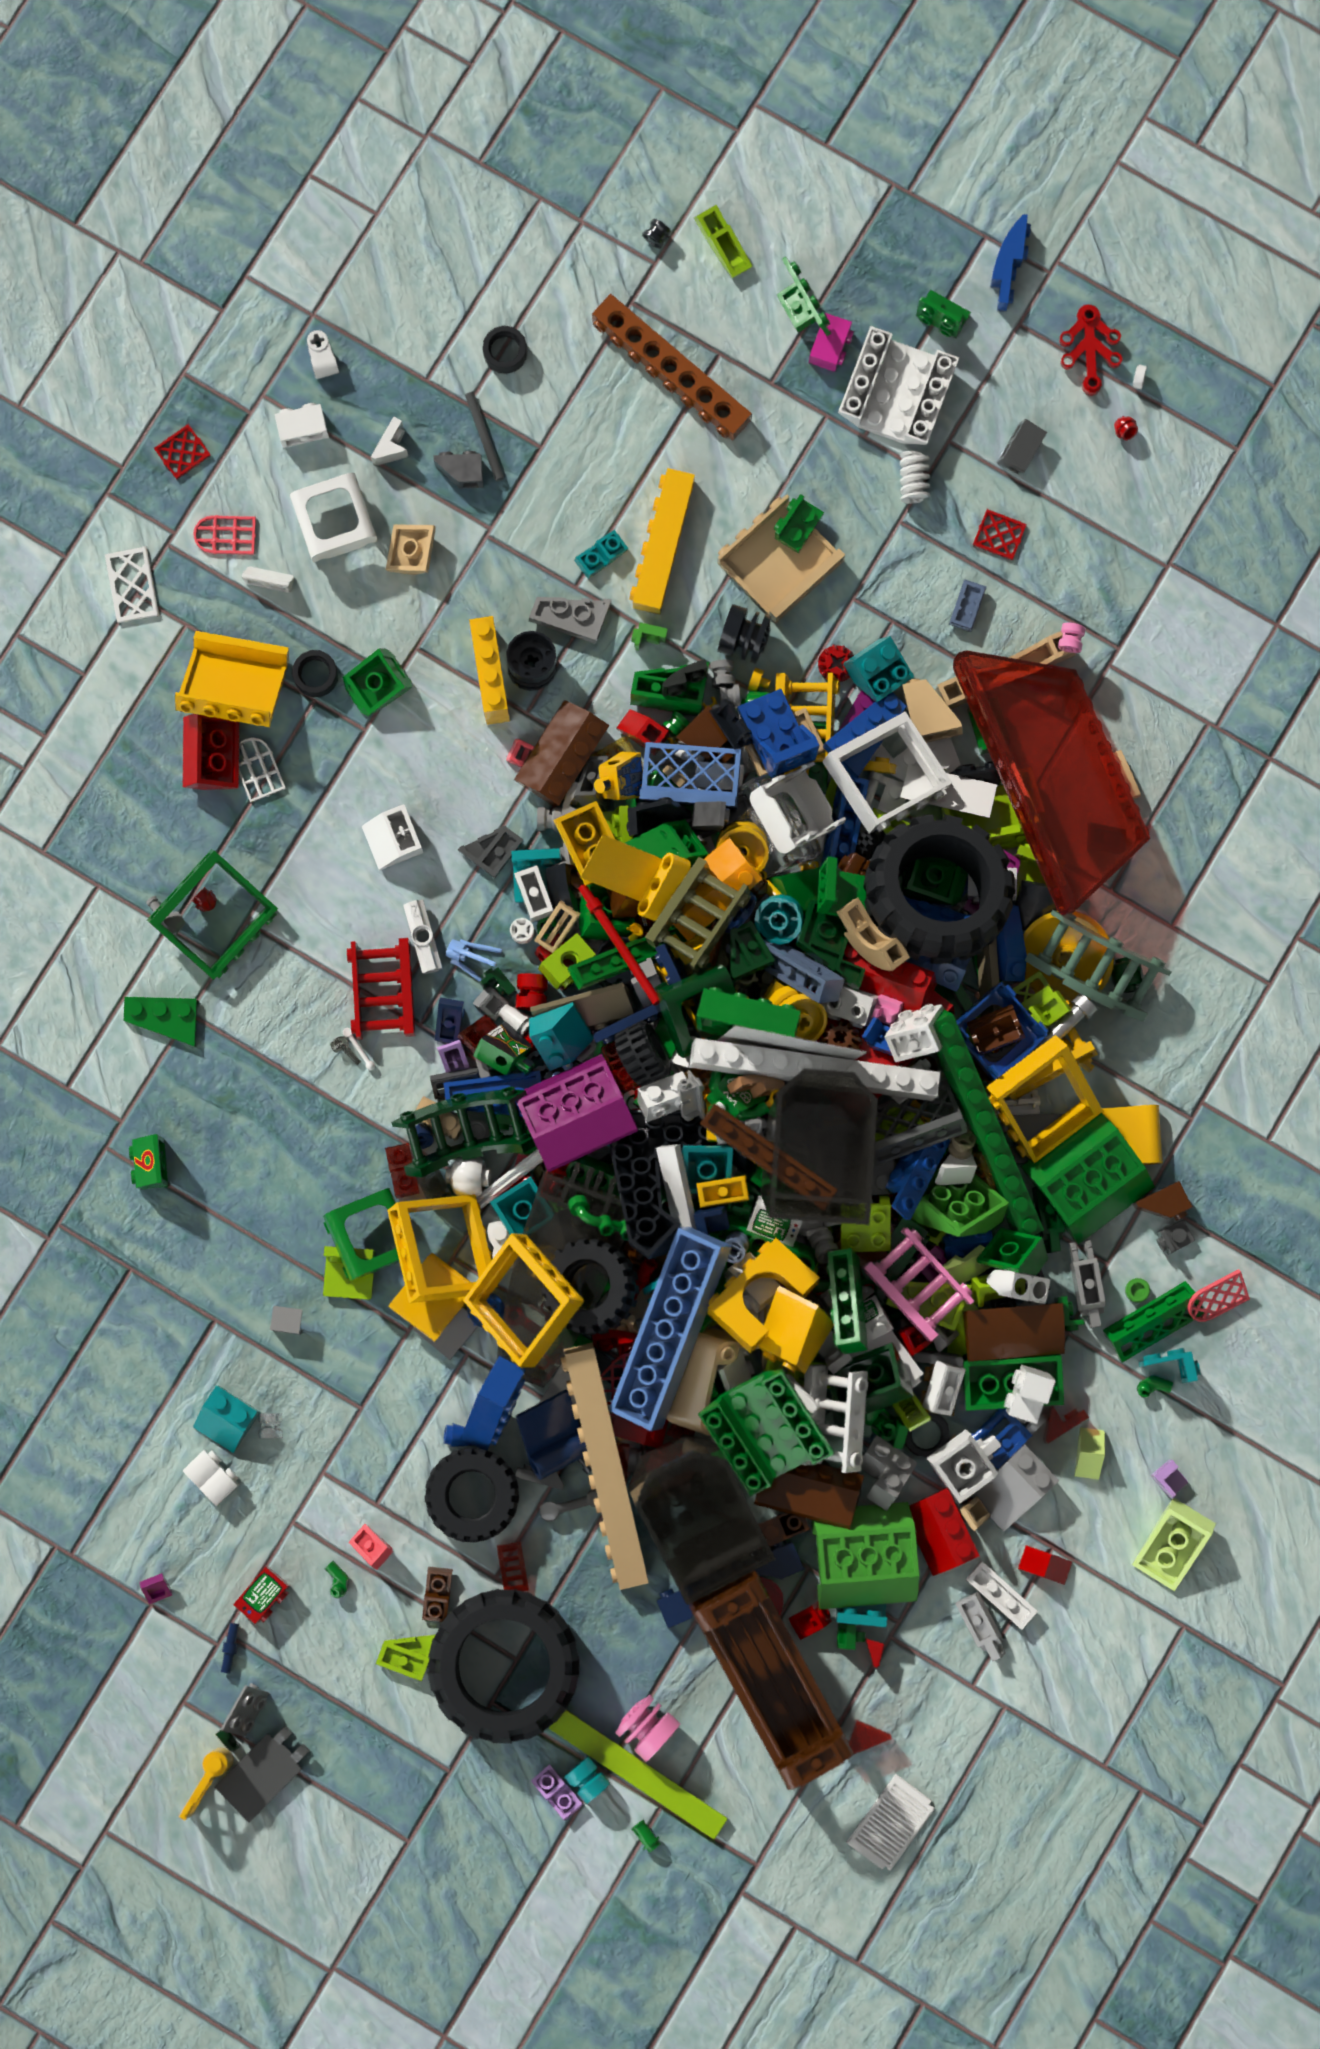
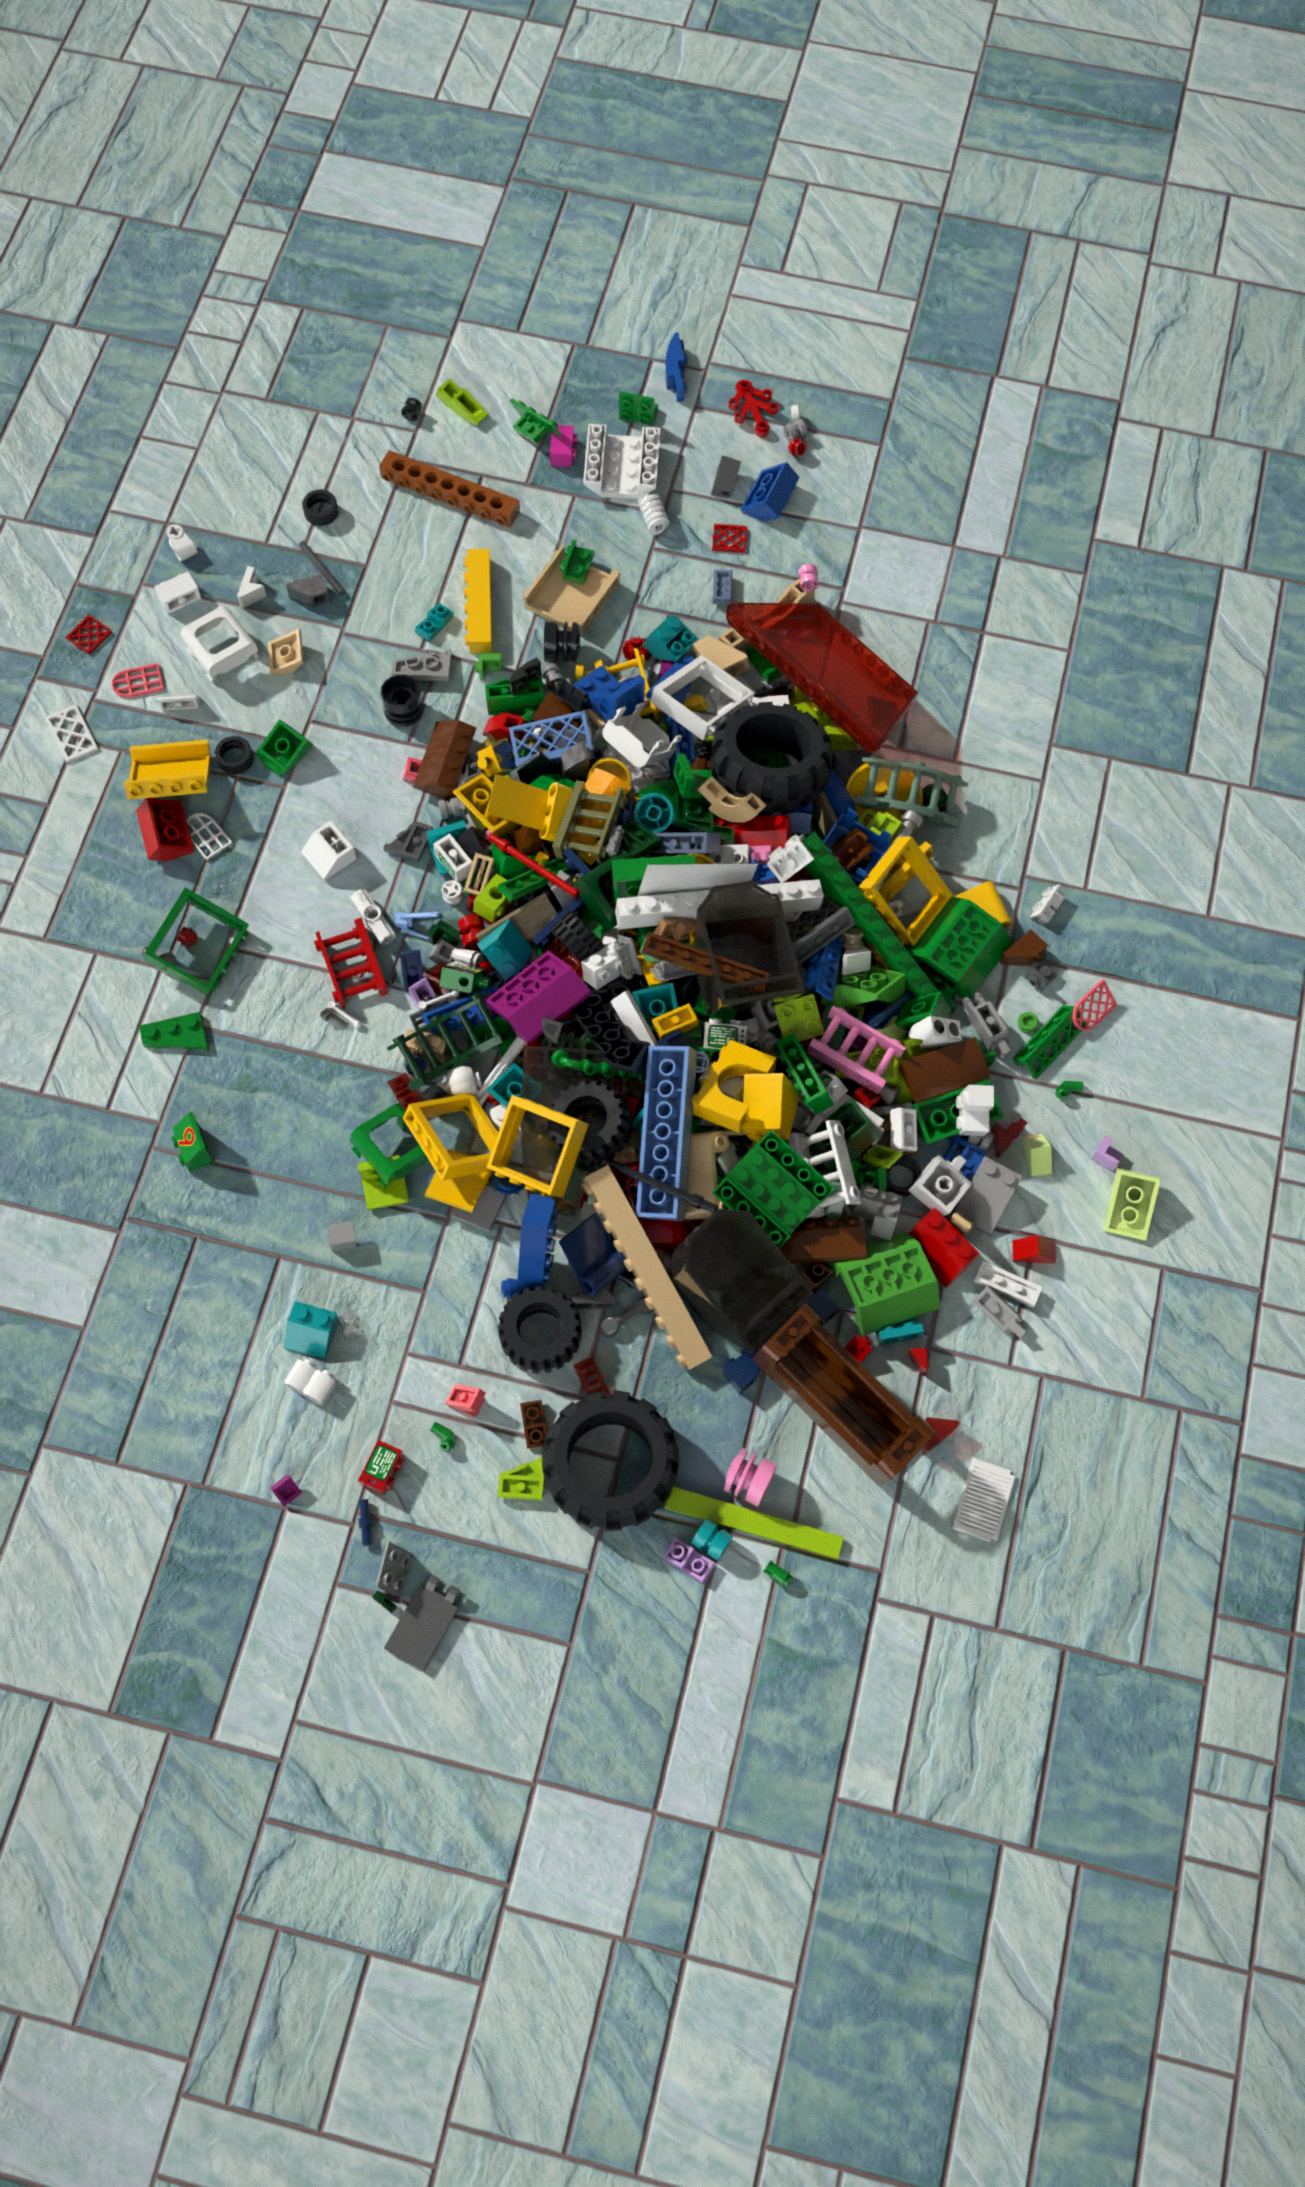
camera: 20 degrees left, 15 degrees down
yellow piece [179,1748,234,1821] -> none
yellow arch [469,616,510,725] -> none
green tile [837,1623,866,1650] -> none
teal bracket [1138,1348,1201,1383] -> none
none -> white hinge [419,990,459,1010]
none -> dark grey tile [542,1017,563,1045]
none -> black bar [602,1157,718,1214]
none -> light grey axle [606,825,624,857]
none -> blue slope [740,462,800,521]
none -> light grey wheel [783,419,808,442]
none -> dark blue bar [869,990,914,1028]
none -> white hinge [1030,884,1065,925]

